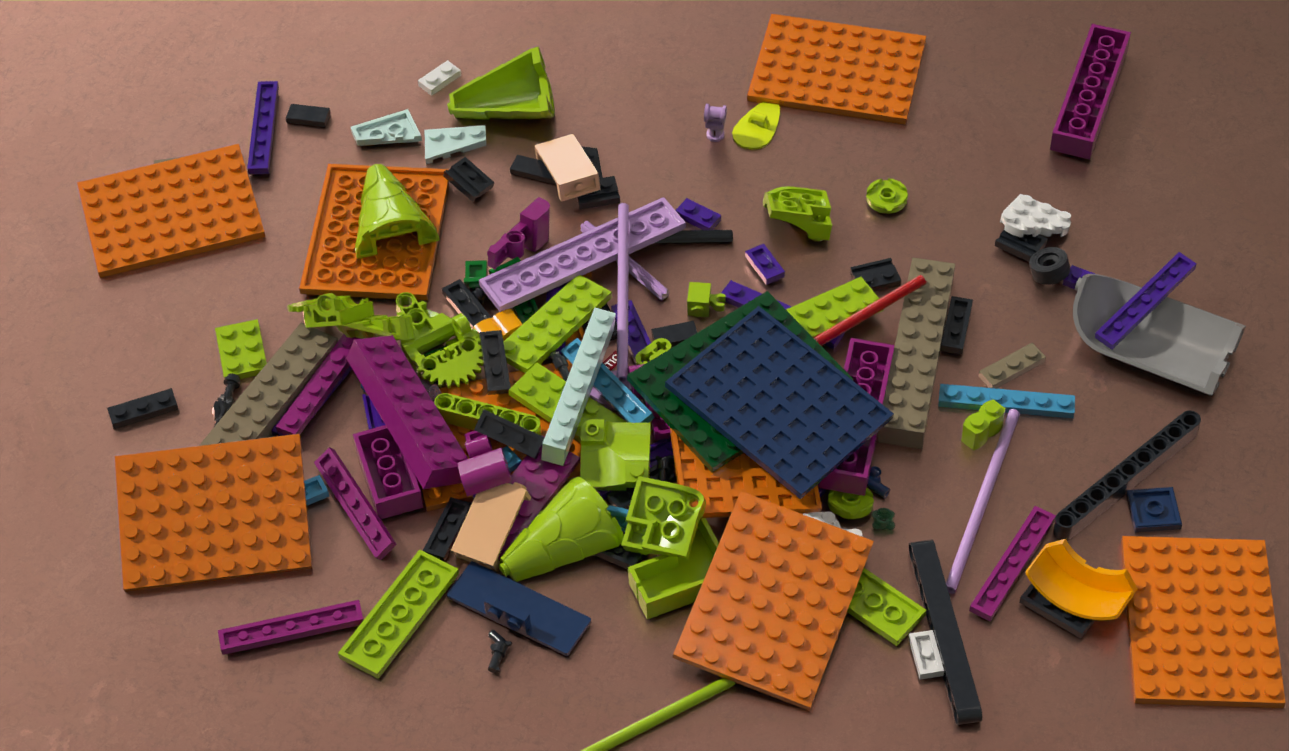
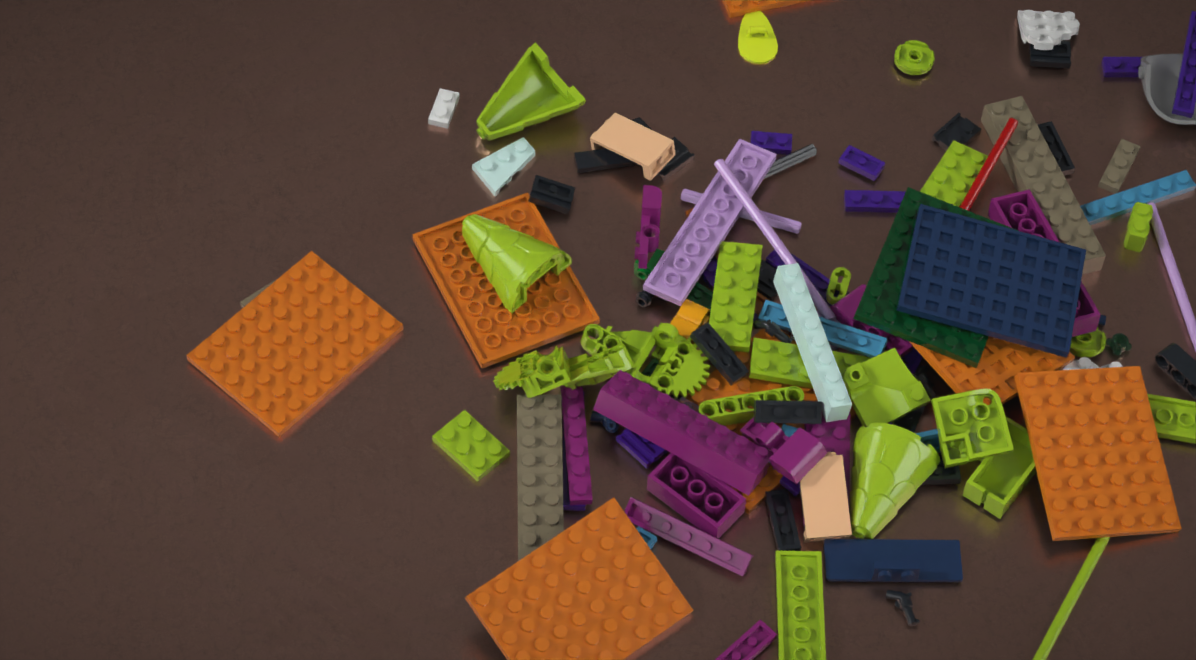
camera: 35 degrees left, 5 degrees up
black plate [107,388,179,429] -> none
black piece [212,373,241,427] -> none
dark purple plate [247,81,279,174] -> none
black tile [286,104,331,127] -> none
light aqua wing [351,109,422,146] -> none
black plate [442,279,492,329] -> none
green bracket [464,260,488,290] -> none
black tile [651,320,698,350] -> none
lime brick [687,282,726,317] -> none
lavender connector [704,104,727,142] -> none
lime slope [763,186,832,241] -> none
black tyre [1029,247,1070,285] -> none

